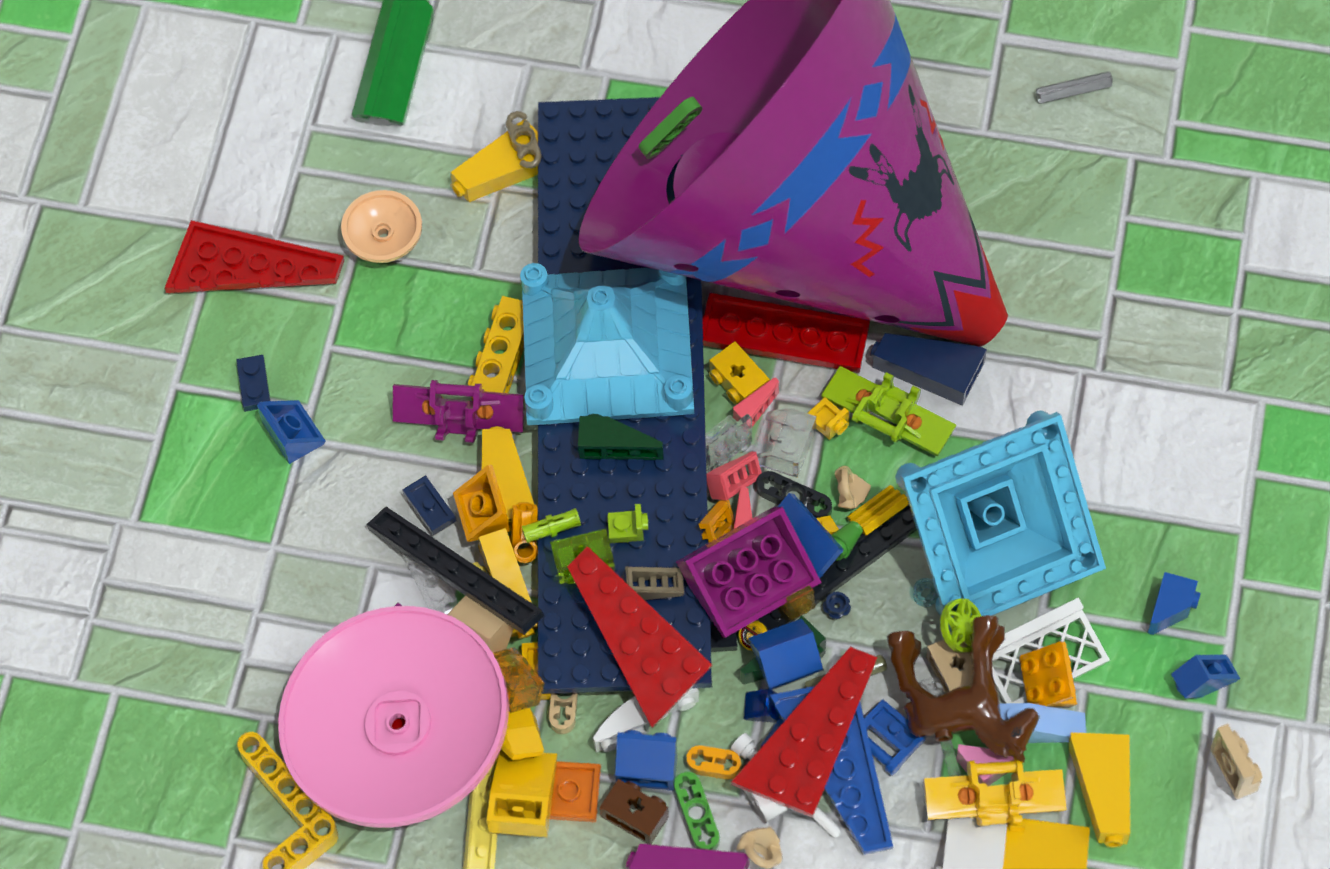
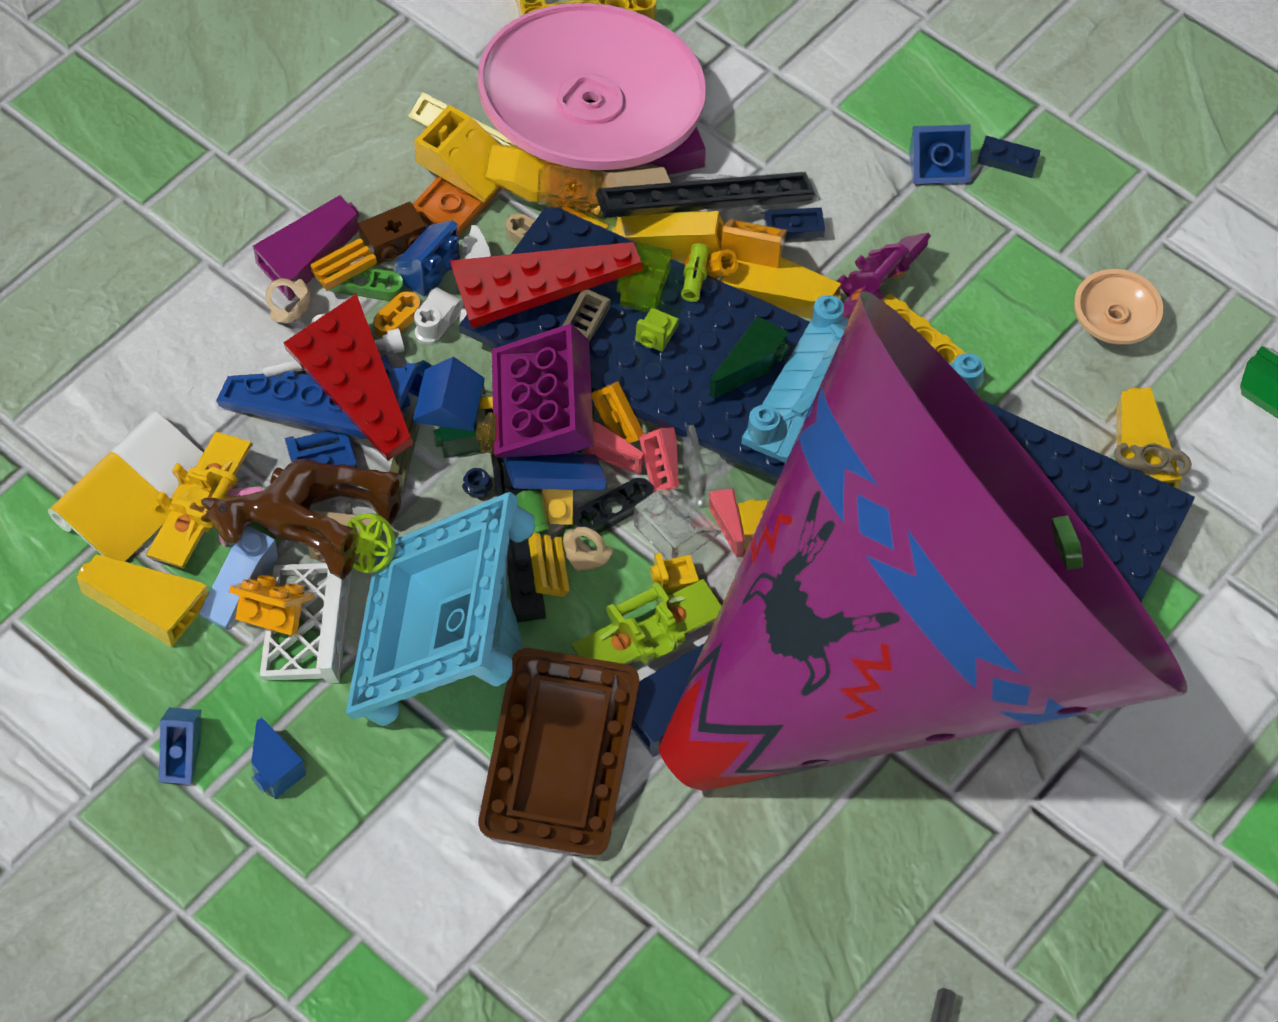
camera: 115 degrees right, 5 degrees down
red wing [164,220,345,293] -> none
tan plate [1210,724,1262,800] -> none
none -> light orange tile [310,238,377,291]
none -> white piece [414,287,464,345]
none -> reddish brown wedge [478,648,639,857]

